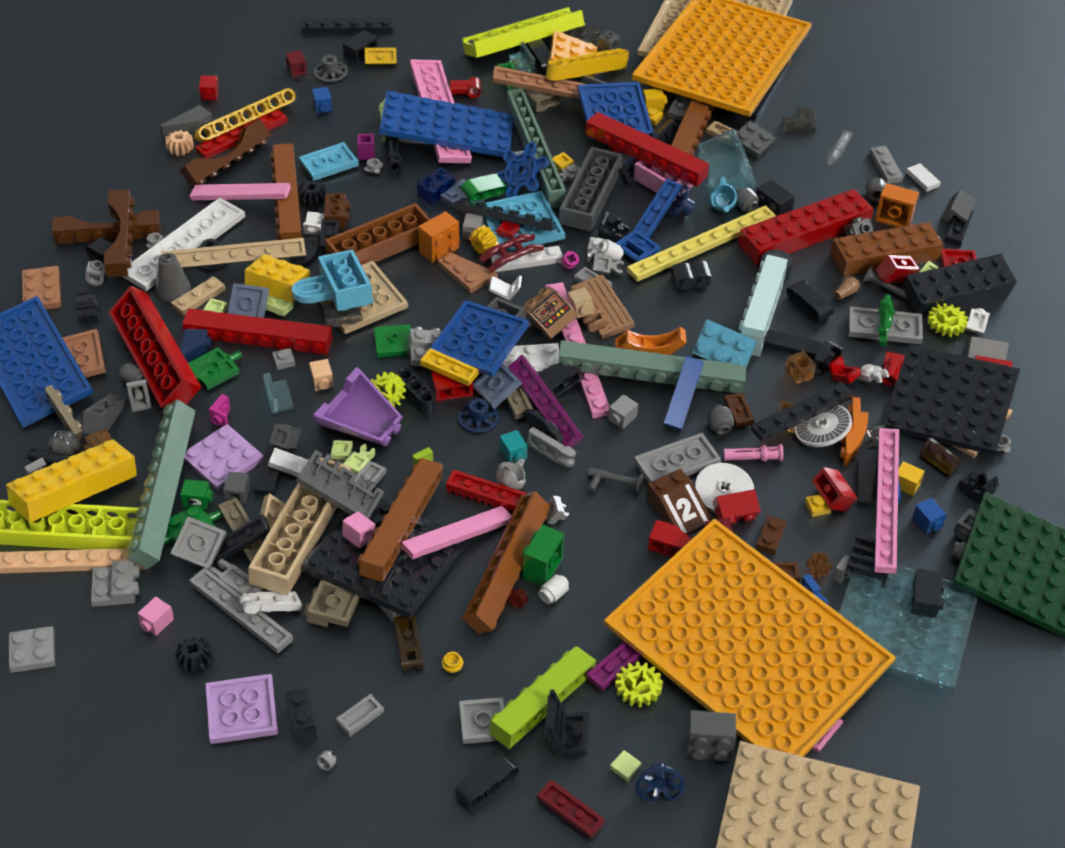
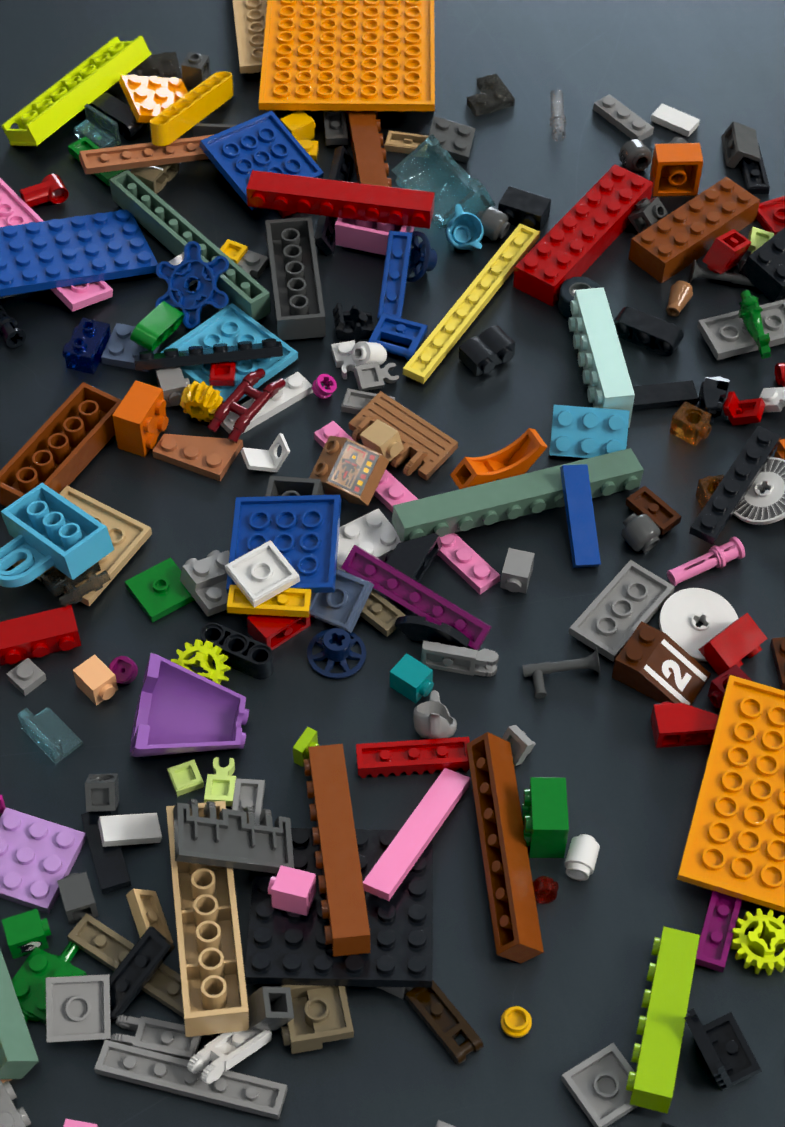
camera: 25 degrees left, 5 degrees up
none -> magenta tile [109,656,138,685]
none -> white tile [225,540,300,608]
none -> dark grey brick [247,987,294,1030]

